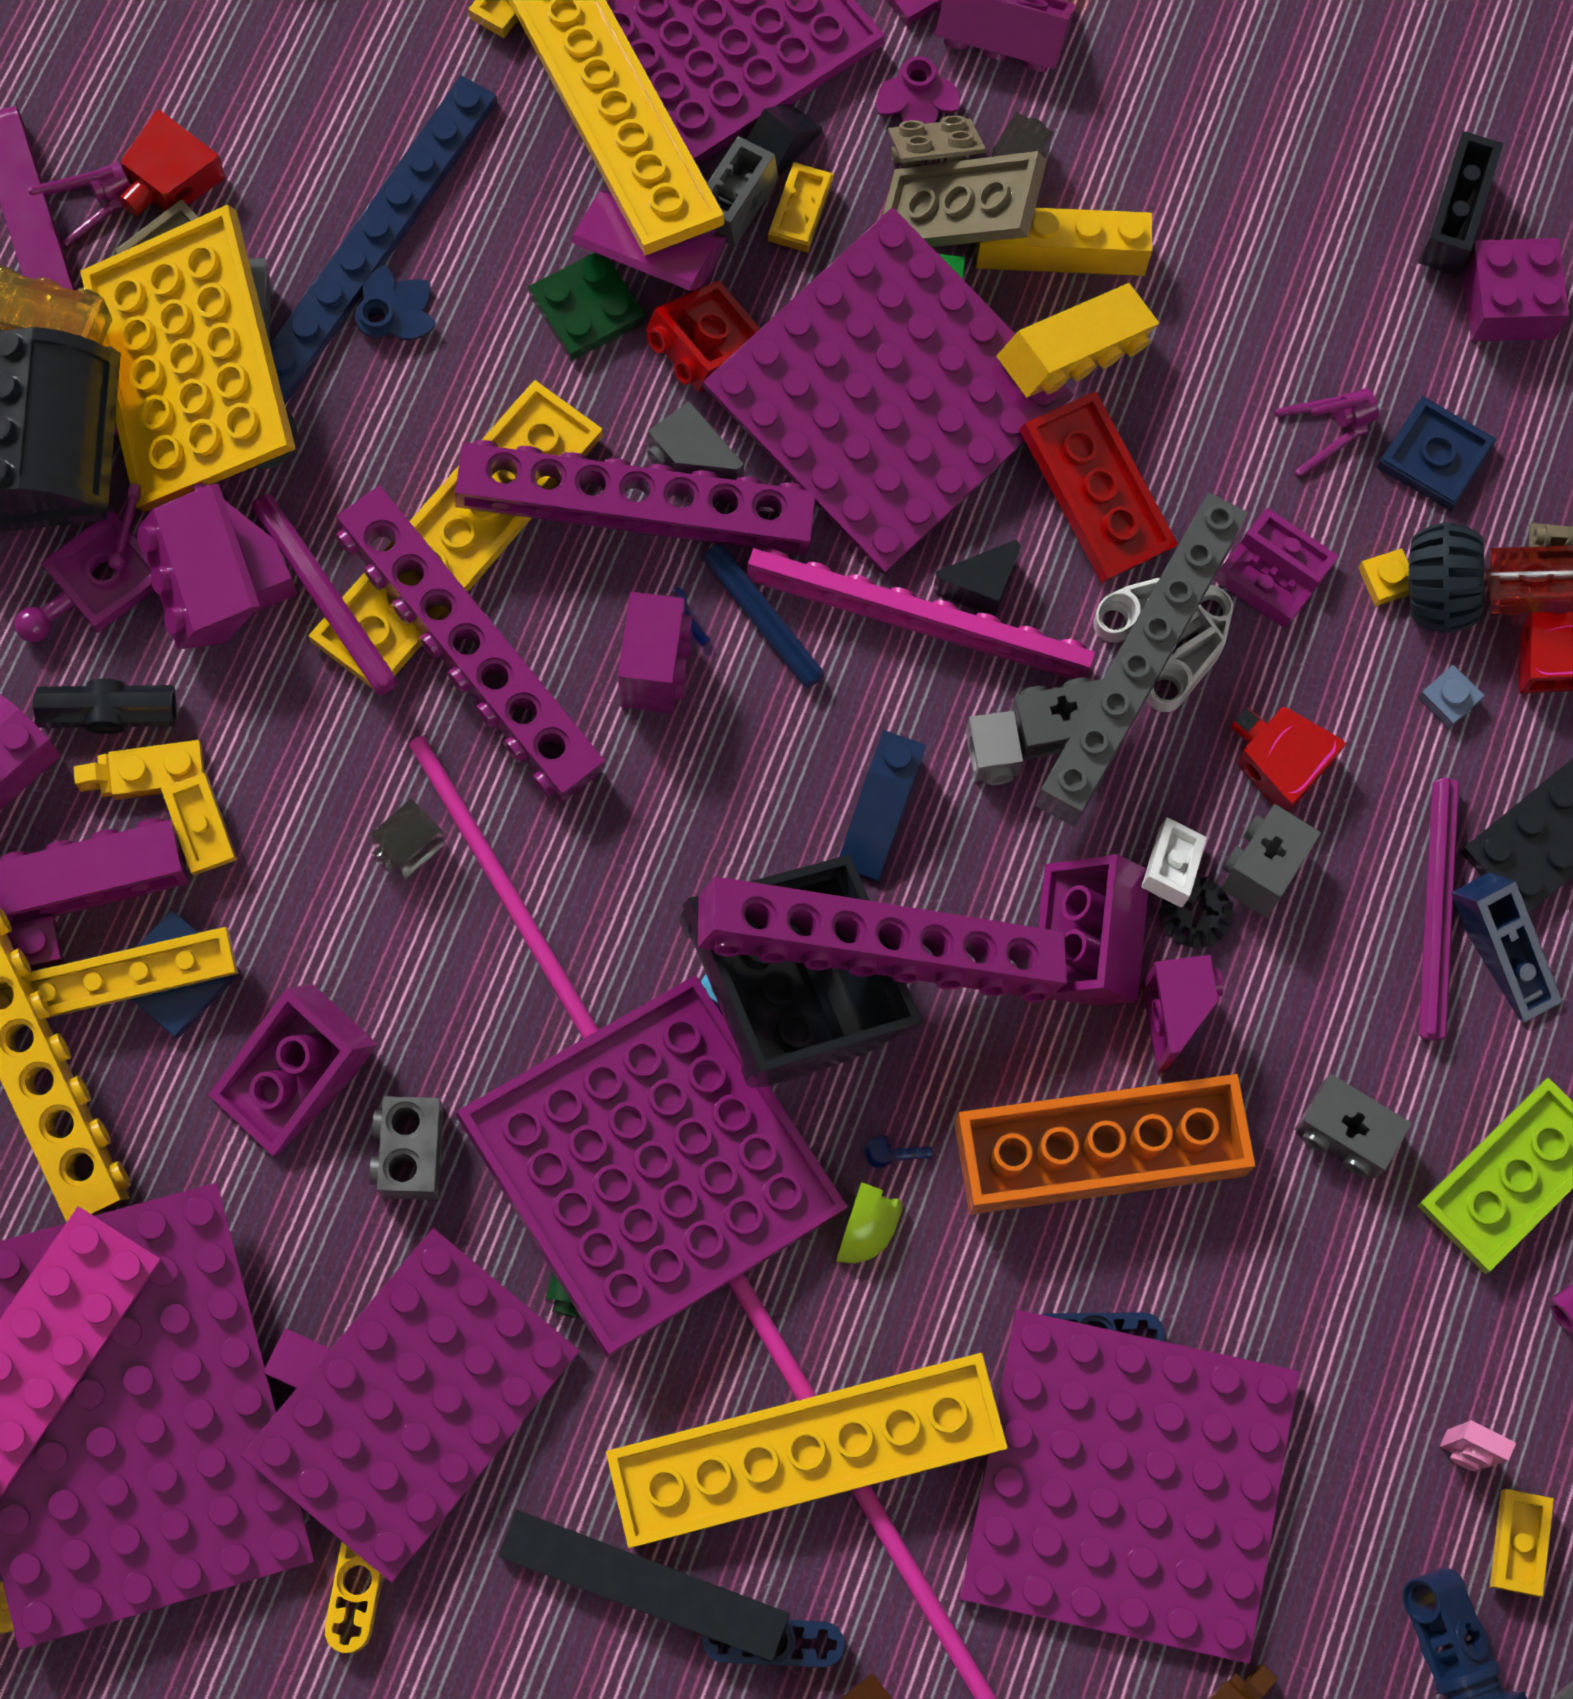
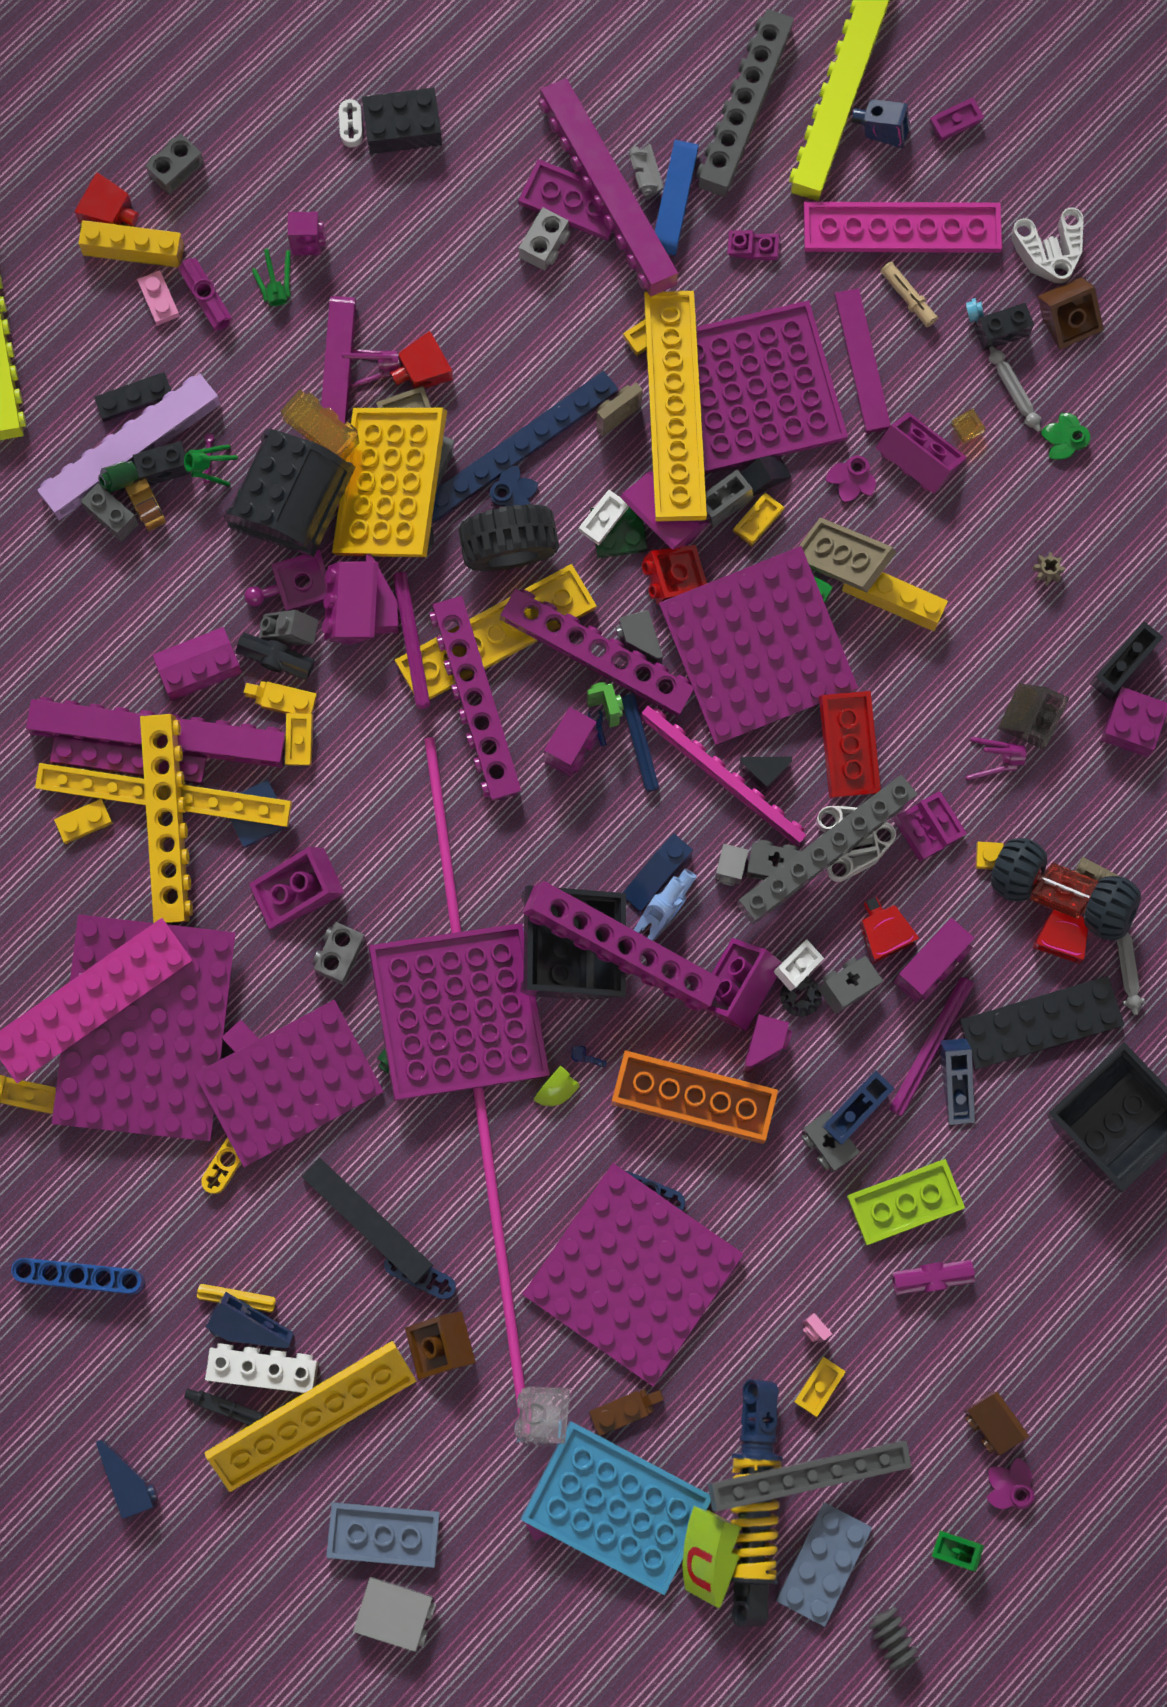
camera: 25 degrees right, 5 degrees up
magenta hinge [108,483,141,570] -> none
clear smoke brick [370,799,446,879] -> none
yellow plate [606,1353,1008,1548] -> none
dark tan hinge [888,116,986,167] -> none
clear smoke brick [990,112,1054,159] -> none
yellow brick [996,283,1159,398] -> none
dark blue tile [1377,395,1497,512] -> none
sand blue plate [1418,665,1485,729] -> none
none -> dark grey slope [259,610,318,646]
none -> black tyre [458,504,559,572]
none -> white plate [579,490,629,545]
none -> bright green bracket [587,682,624,728]
none -> dark tan plate [596,382,643,437]
none -> light blue connector [634,868,697,941]
none -> dark blue slope [822,1070,895,1145]
none -> magenta brick [893,917,974,1003]
none -> clear smoke slope [997,683,1069,750]
none -> dark tan gear [1032,552,1065,586]

